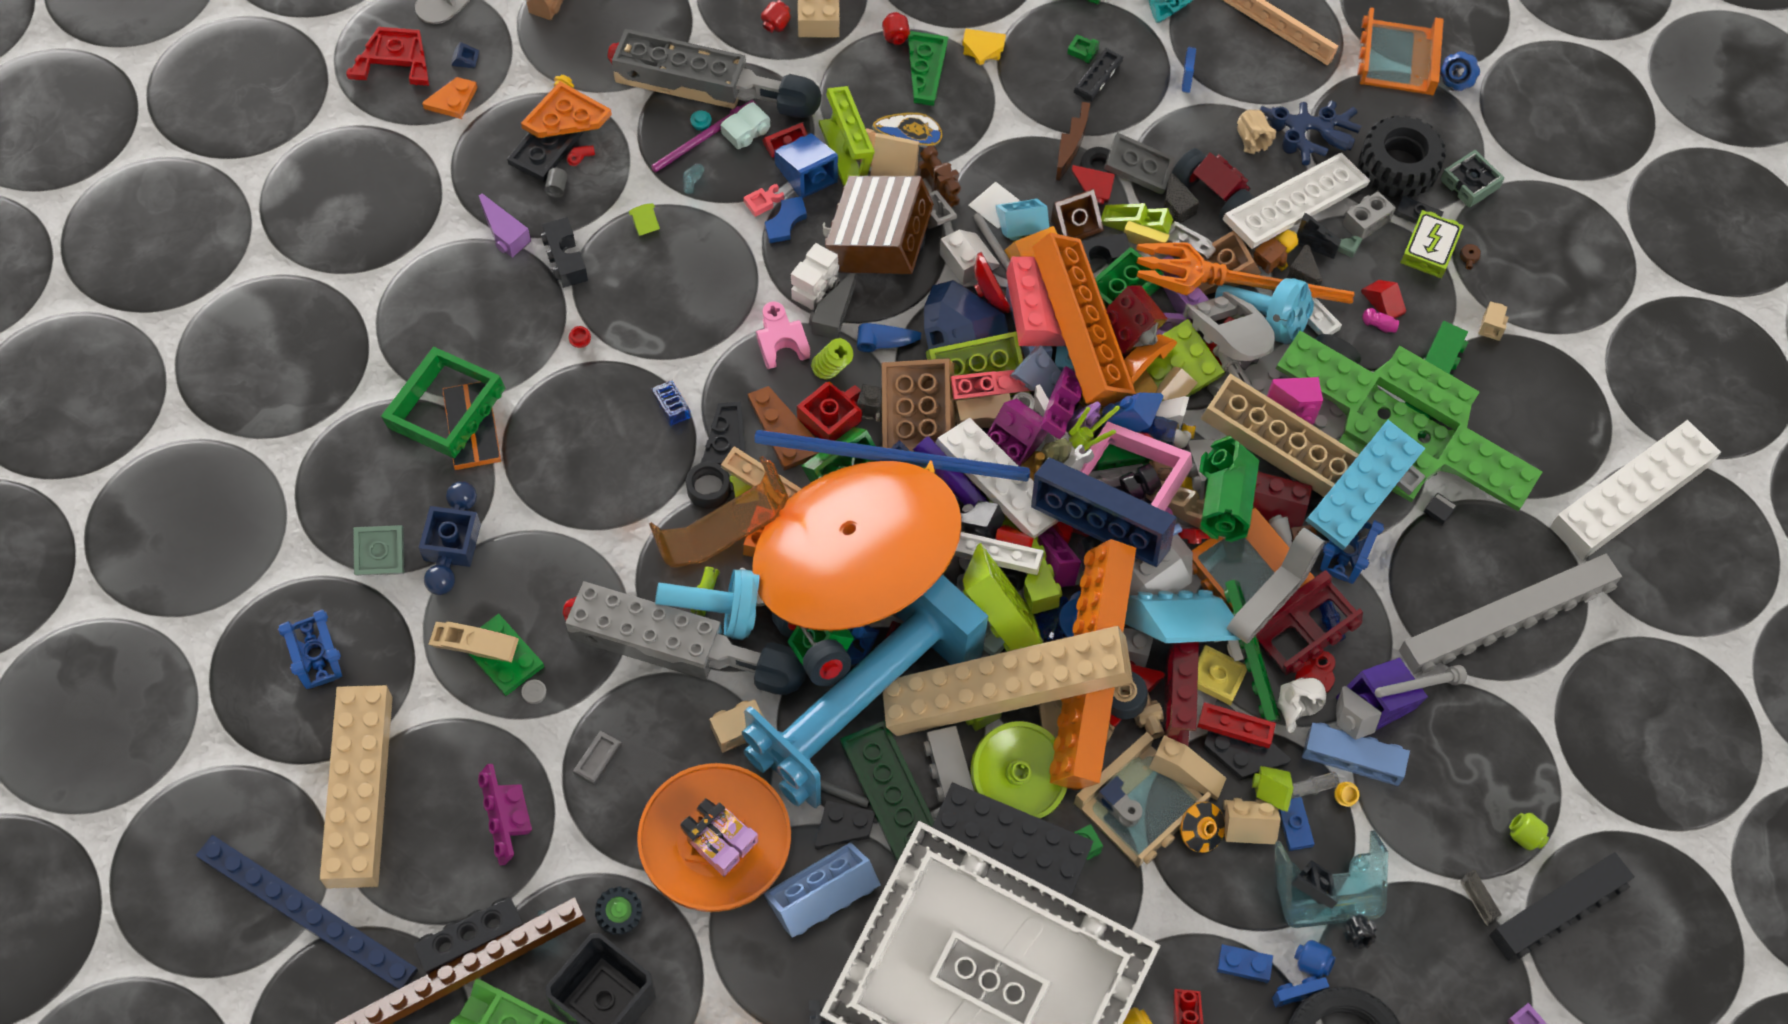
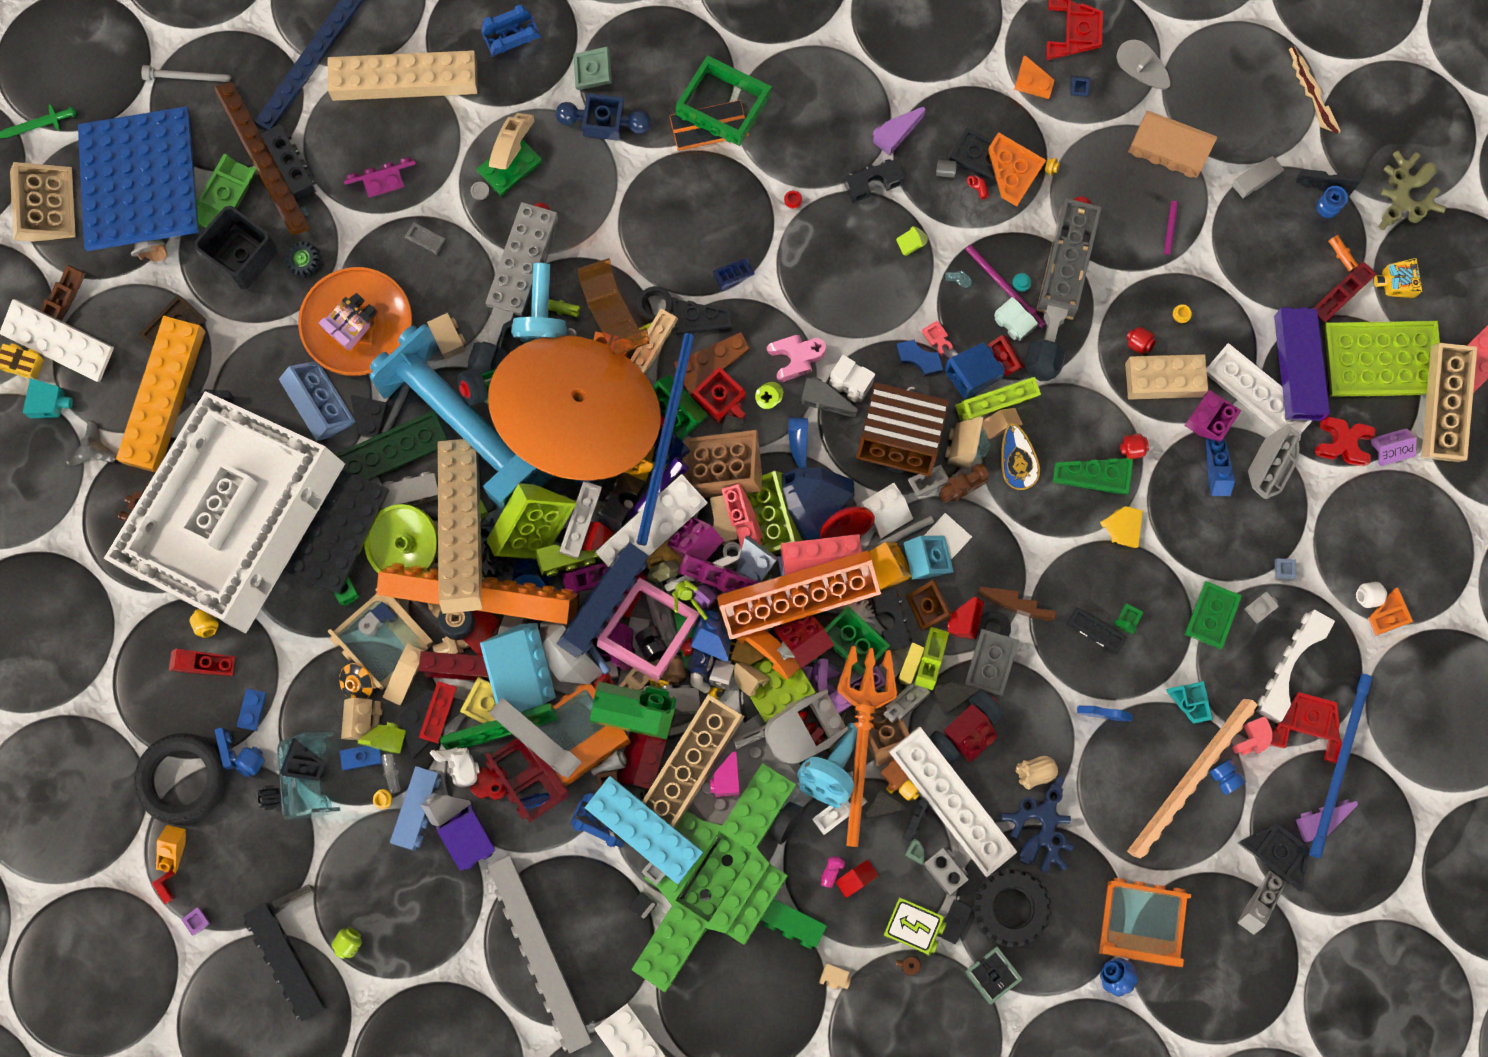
camera: 90 degrees right, 15 degrees up
light grey bar [1063,445,1094,471] -> none
light grey piece [1375,665,1467,698] -> none

